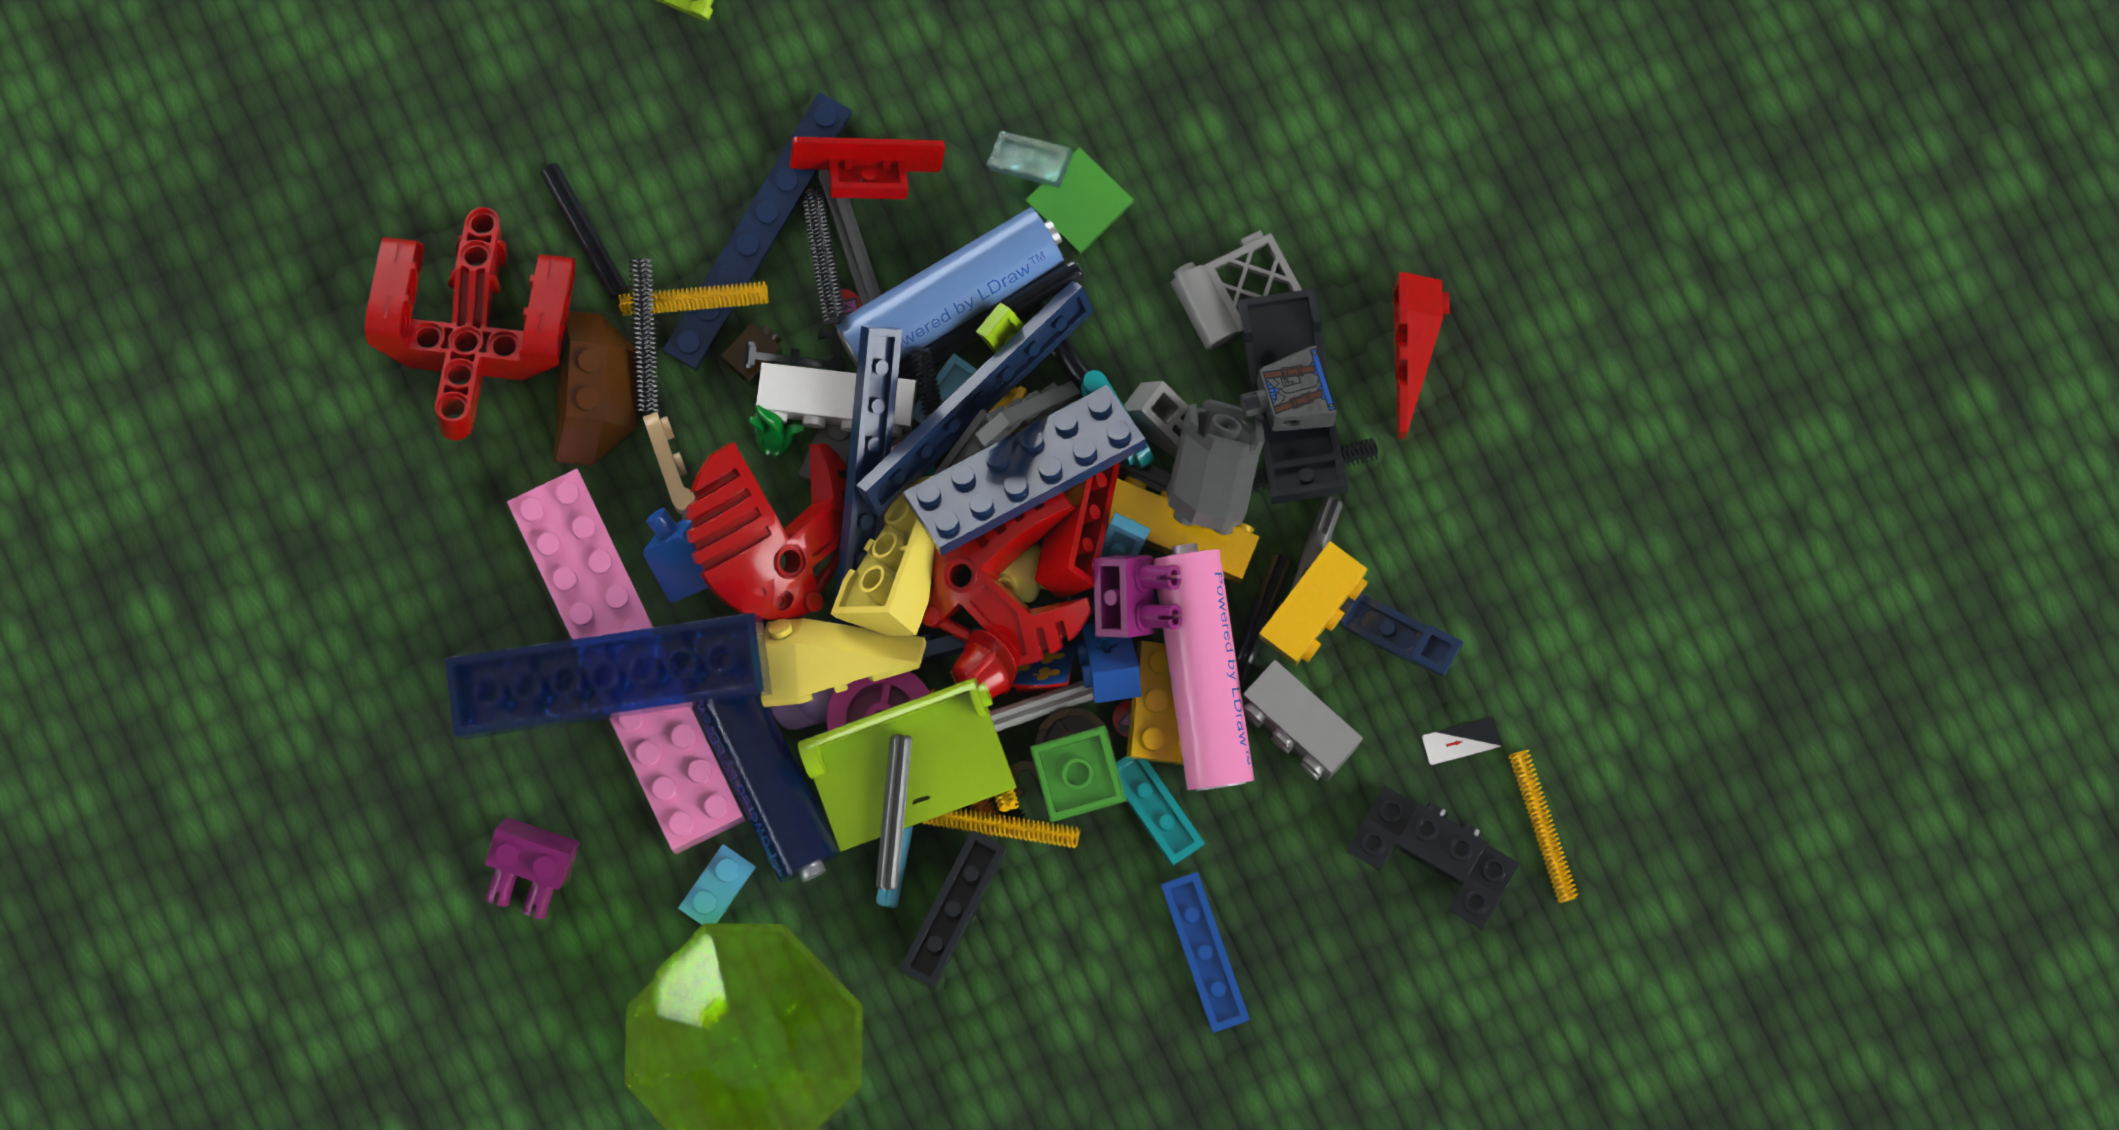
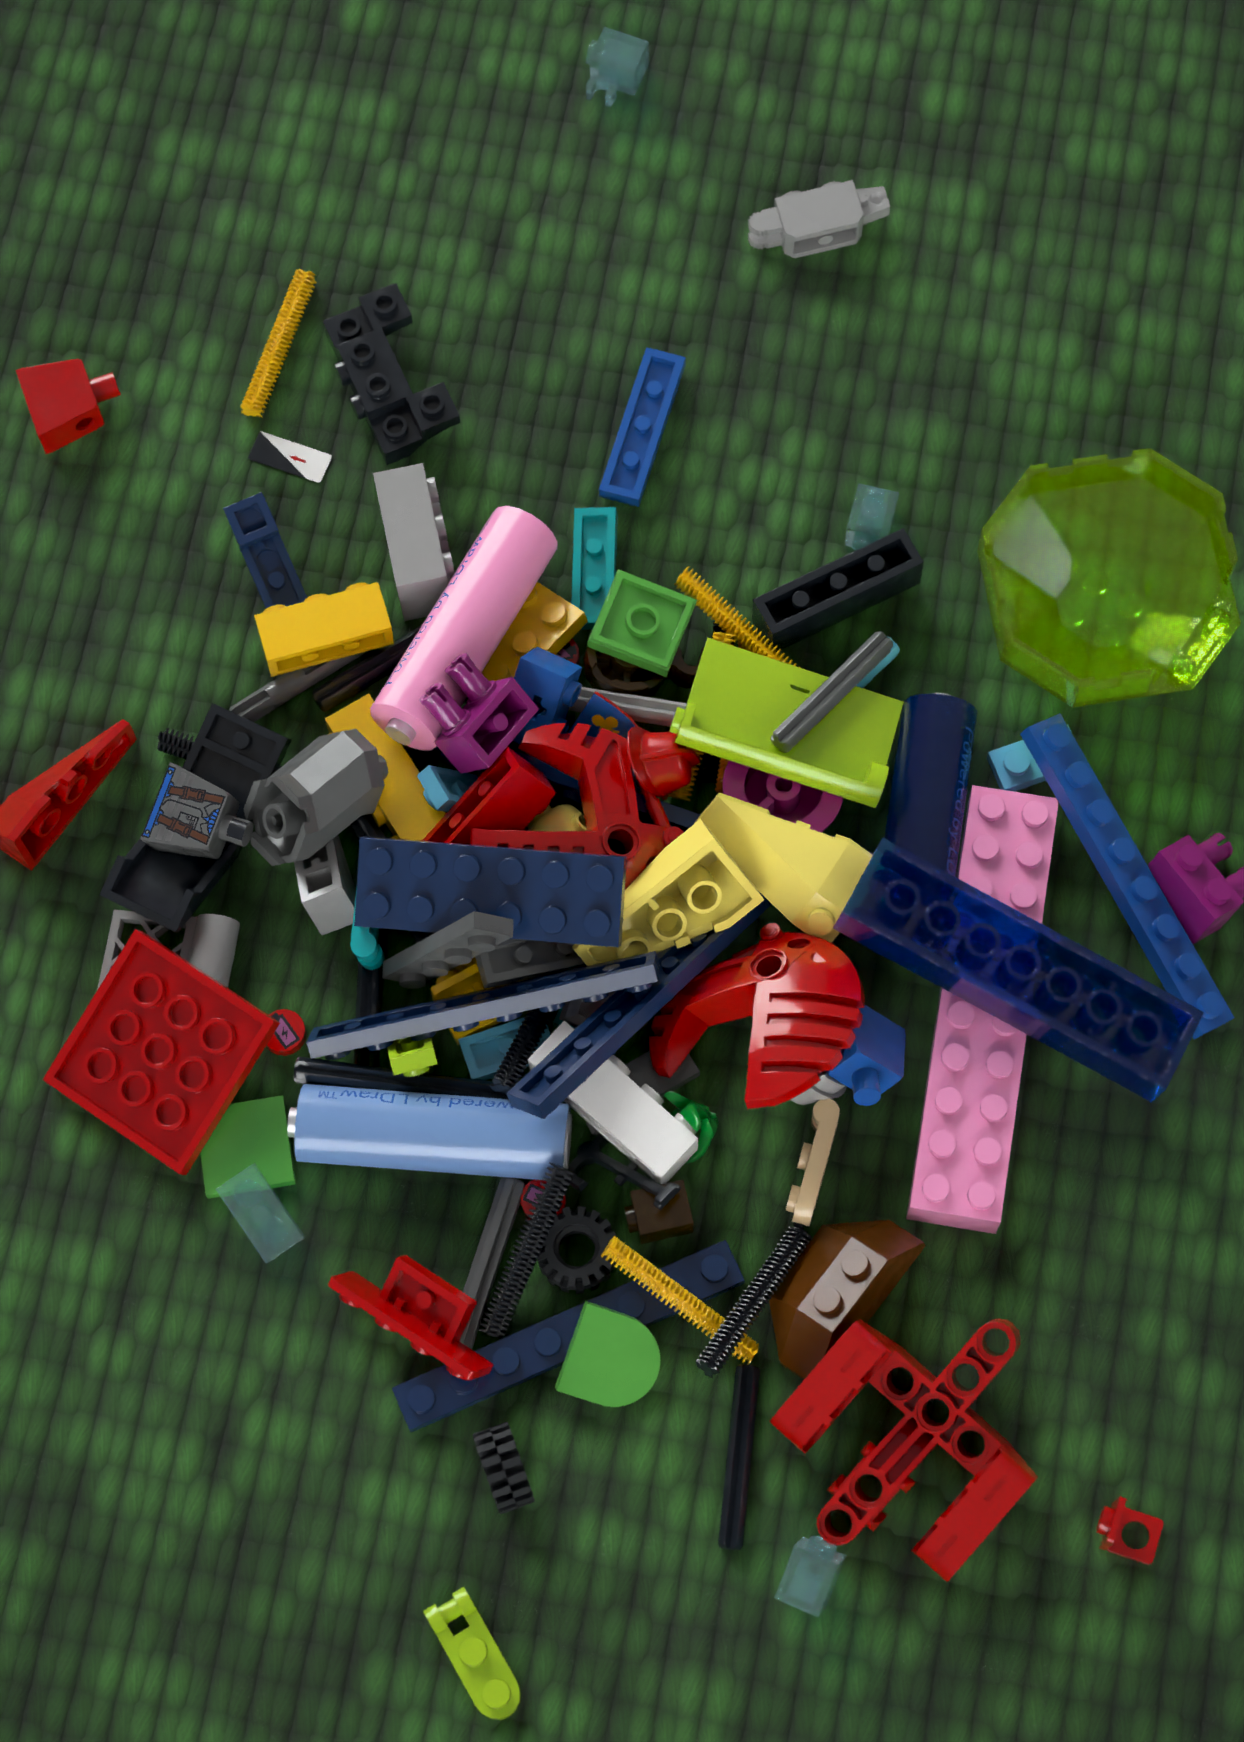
camera: 140 degrees left, 10 degrees down
none -> red torso [16,358,121,454]
none -> red plate [42,929,280,1175]
none -> red tile [266,1009,307,1056]
none -> black tyre [472,1421,535,1515]
none -> black tyre [537,1206,616,1294]
none -> bright green tile [555,1301,660,1407]
none -> clear light blue brick [775,1536,846,1617]
none -> clear light blue brick [845,483,899,551]
none -> blue plate [1020,713,1235,1040]
none -> red bracket [1096,1496,1164,1565]

